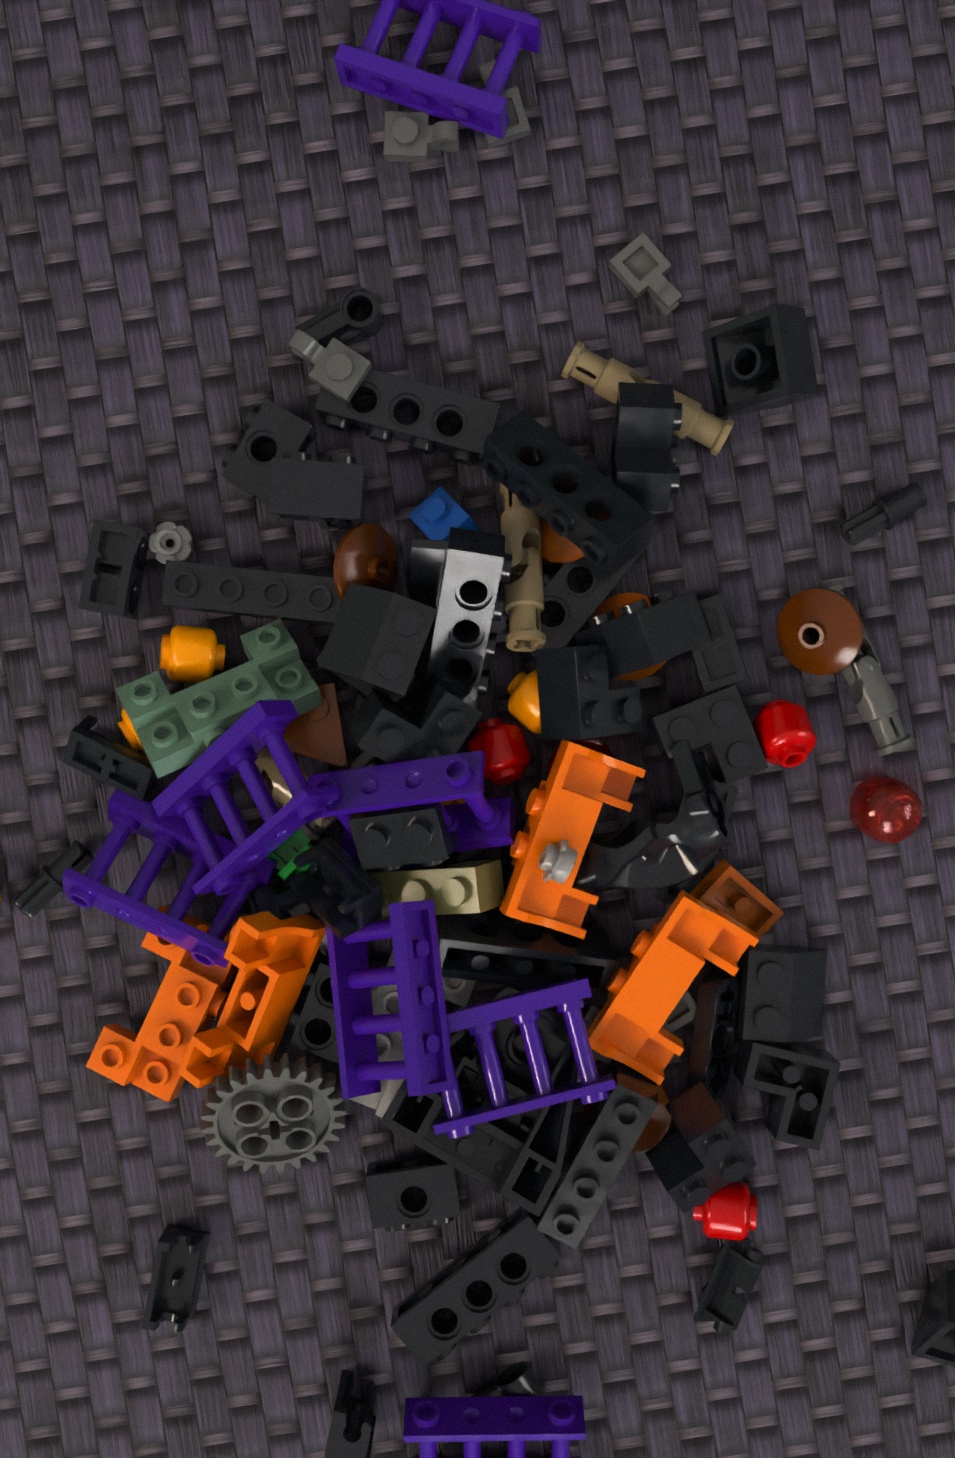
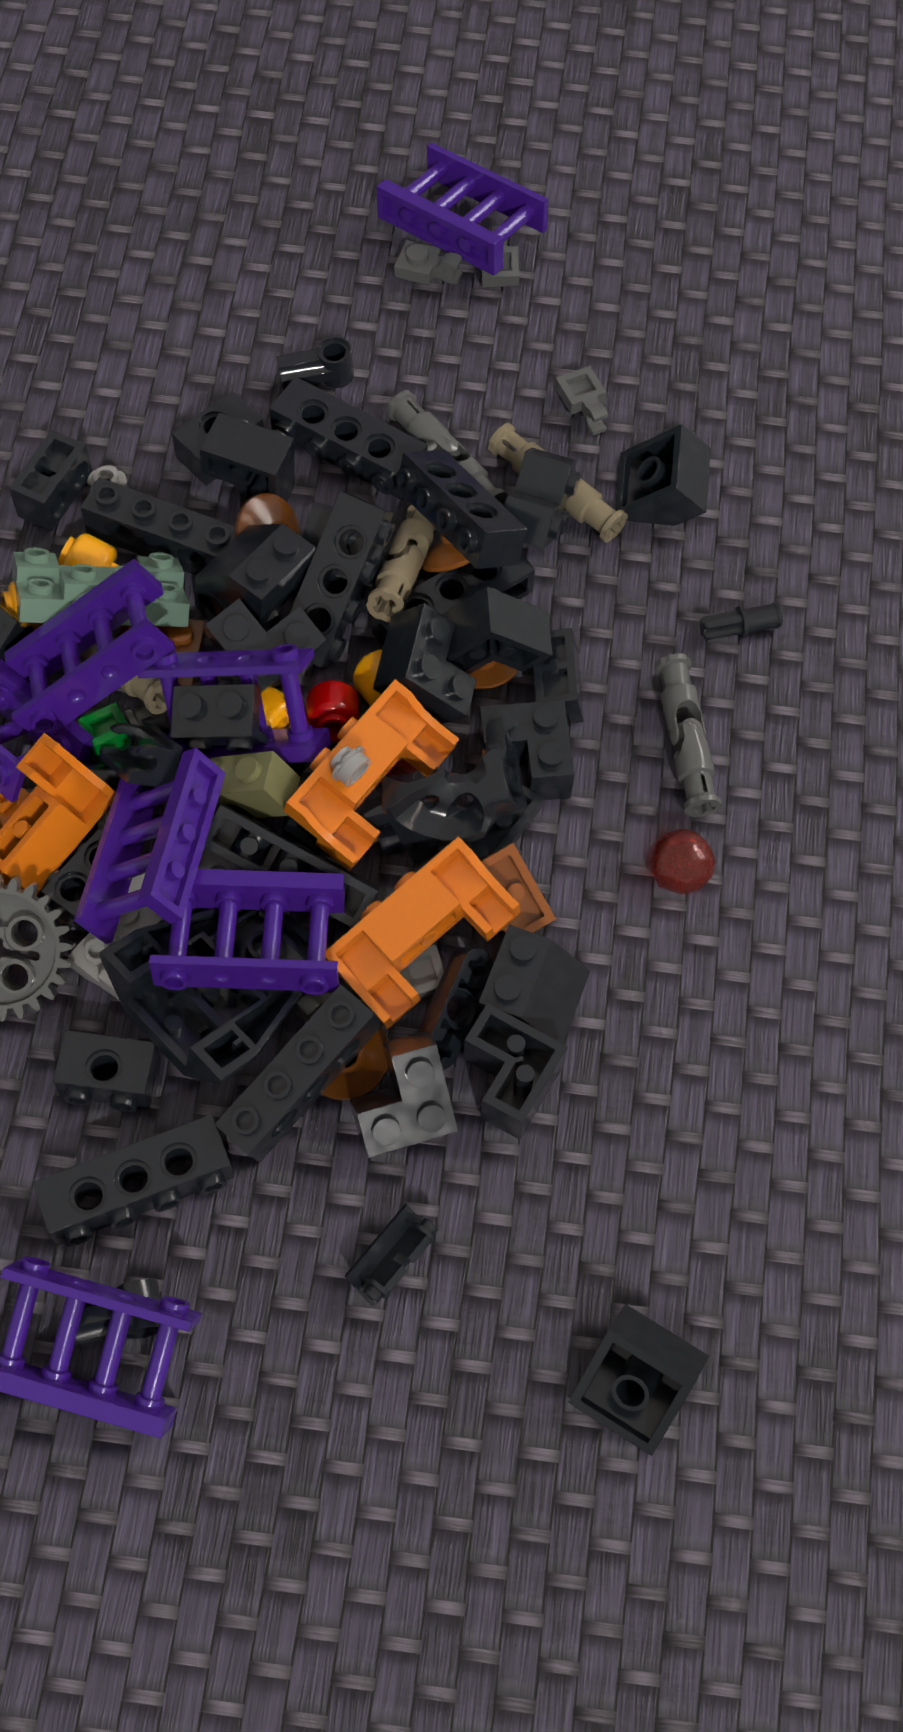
camera: 15 degrees right, 25 degrees down
dark grey plate [288,329,372,403] -> none
red head [693,1181,757,1241] -> none
red head [752,700,817,768] -> none
reddish brown dish [777,588,863,675] -> none
none -> dark grey piece [386,390,508,506]

